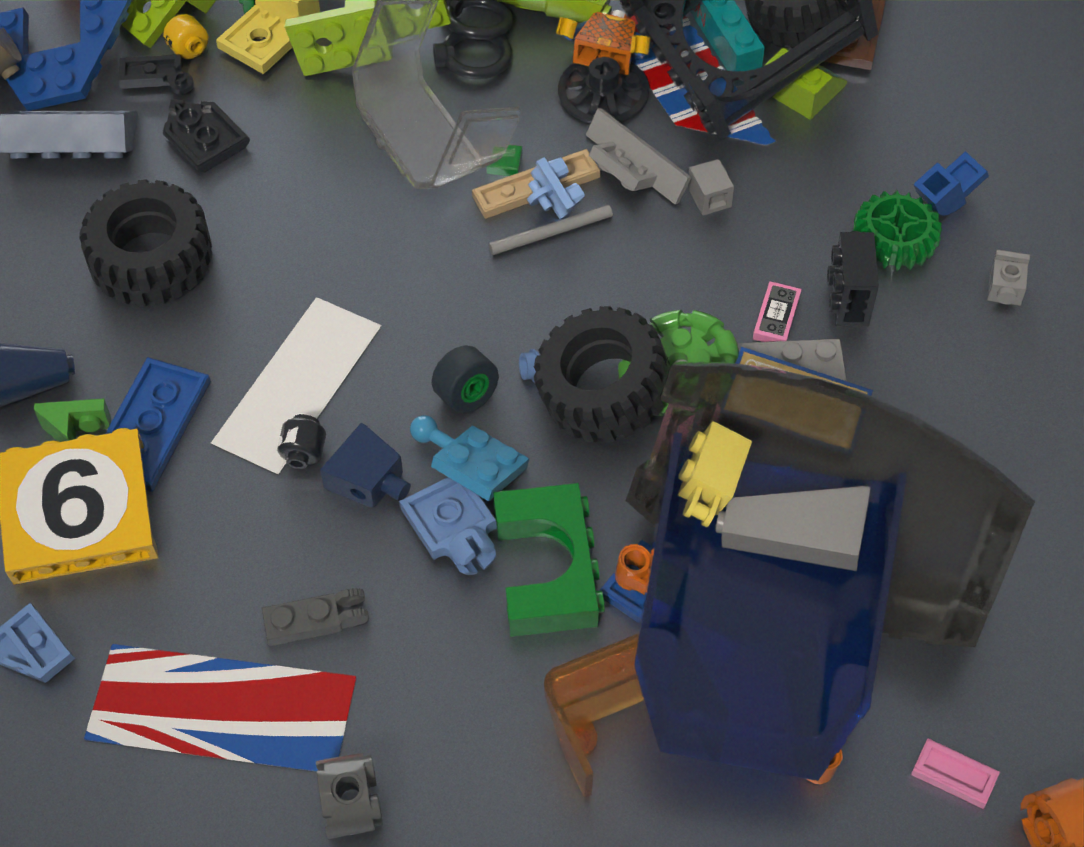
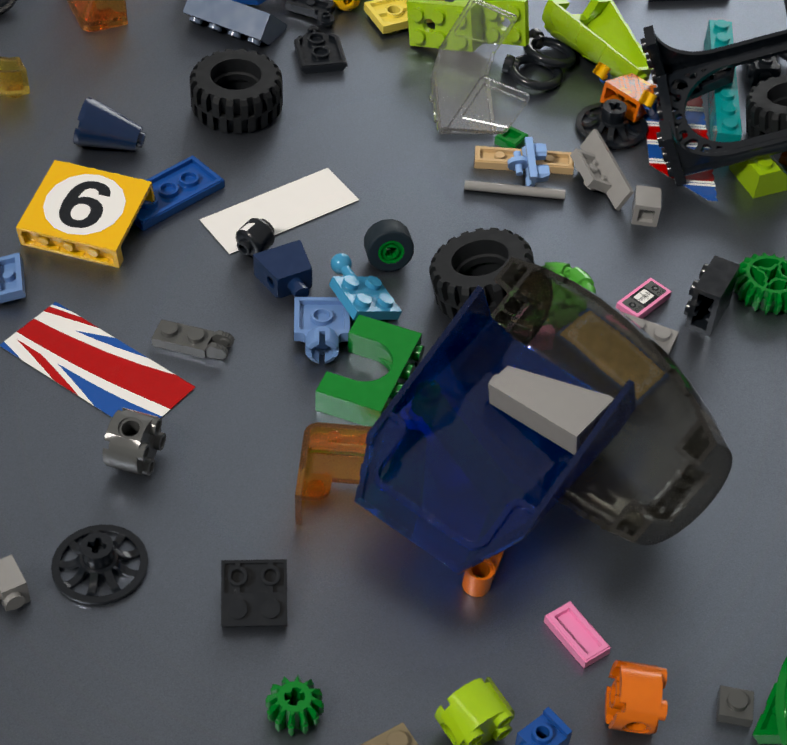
camera: 25 degrees right, 10 degrees down
bright green slope [34,398,111,442] -> none
light yellow brick [678,421,752,527] -> none

